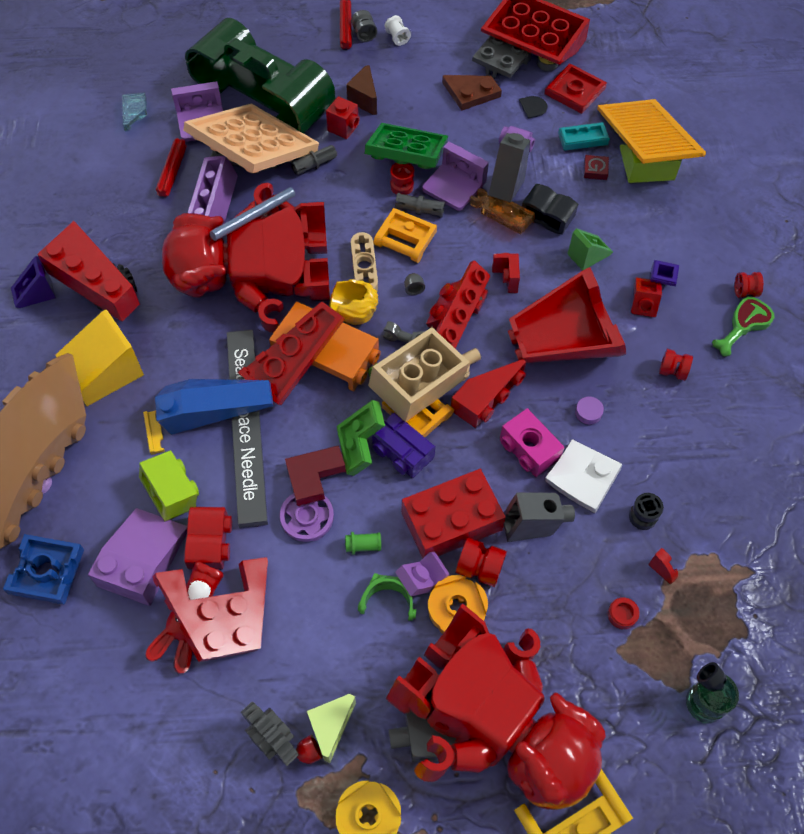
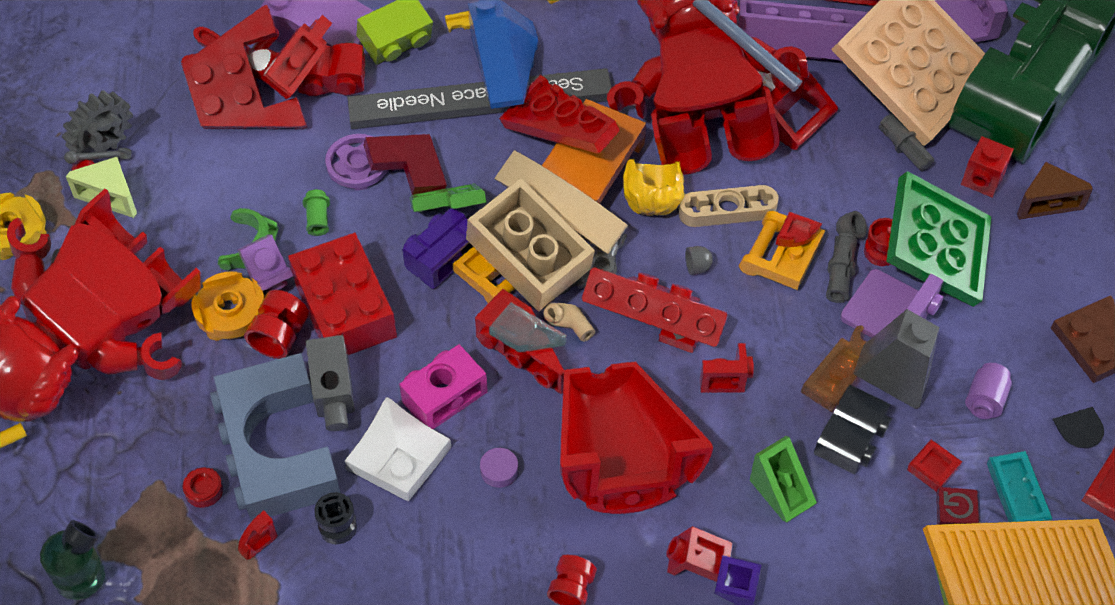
camera: 90 degrees right, 5 degrees down
none -> dark grey hinge [64,148,132,164]
none -> sand blue arch [210,353,340,521]
none -> red hinge [261,15,332,100]
none -> clear light blue tile [489,302,567,352]
none -> tan slope [494,150,628,254]
none -> red tile [775,212,822,247]
none -> dark grey hinge [836,211,867,239]
none -> red tile [907,439,962,492]

